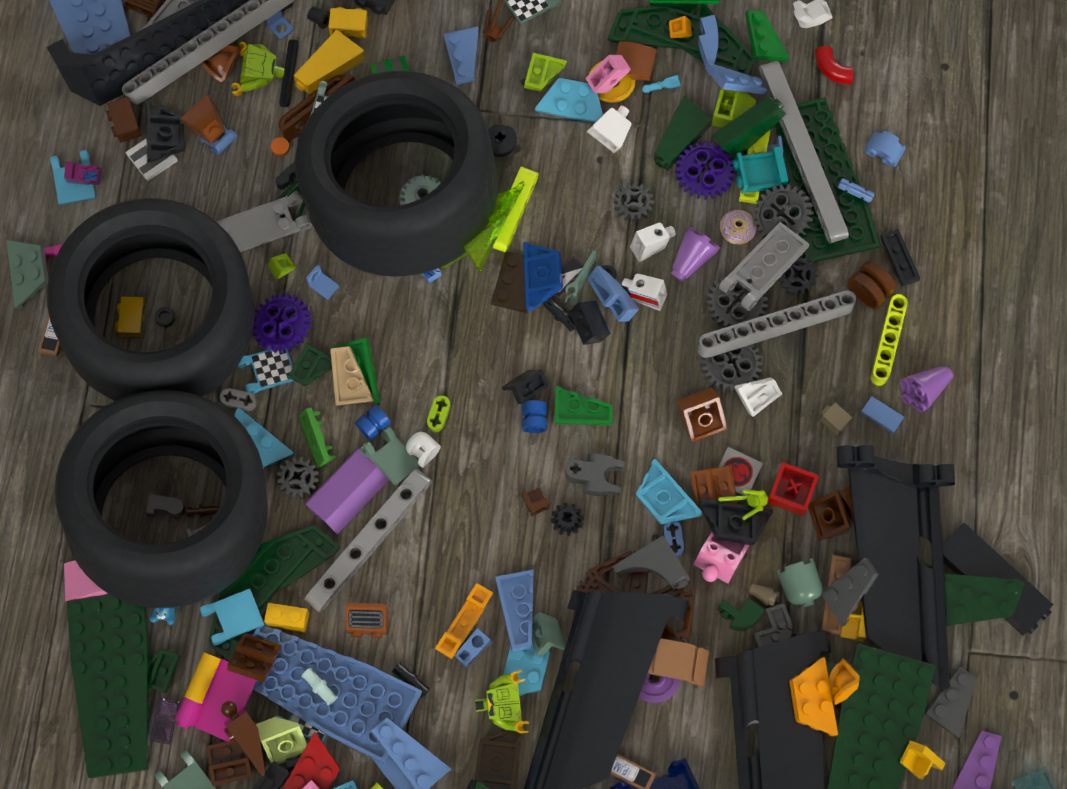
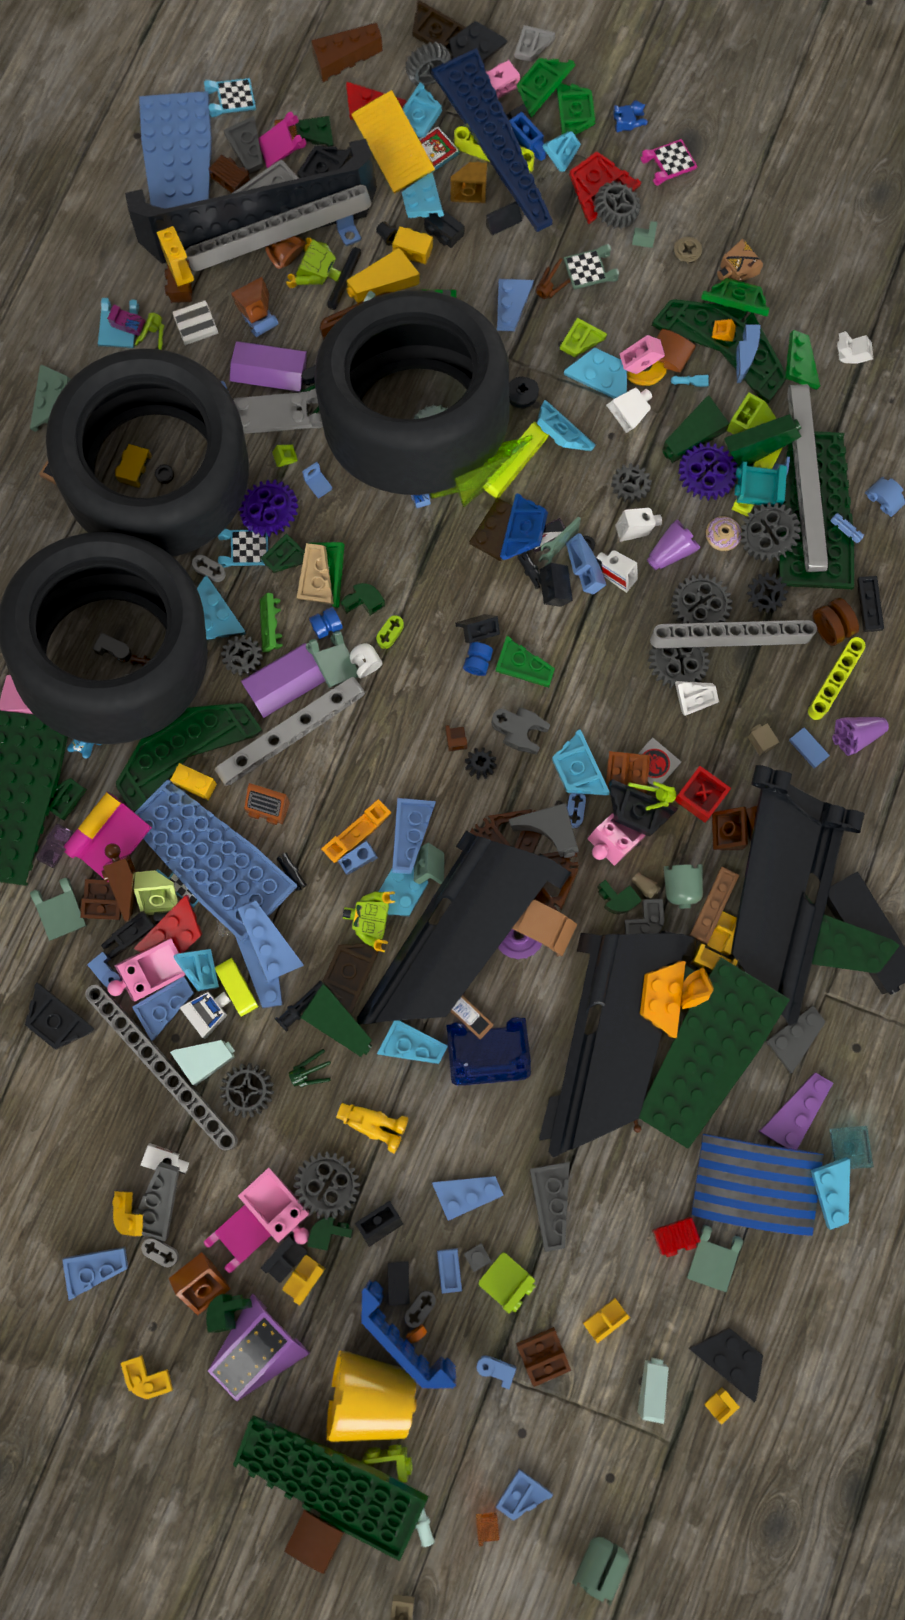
camera: 15 degrees right, 5 degrees up
black wing [145,100,185,163] -> none
medium azure flag [200,589,264,646] -> none
reddish brown slope [227,633,281,682] -> none
orange tile [271,137,290,157] -> none
light aqua pin [301,668,338,706] -> none
dark orange slope [676,387,727,442] -> none
medium blue wing [705,63,768,95] -> none
light grey hinge [719,222,809,311] -> none
red cylinder [815,46,853,85] -> none
dark grey wing [821,558,879,626] -> none
yellow panel [900,741,946,780] -> none
none -> lime plant [135,313,164,350]
none -> yellow panel [157,226,194,287]
none -> medium lavender slope [230,341,307,392]
none -> dark green brick [341,583,385,616]
none -> medium azure wing [537,400,596,451]
none -> yellow panel [691,944,738,973]

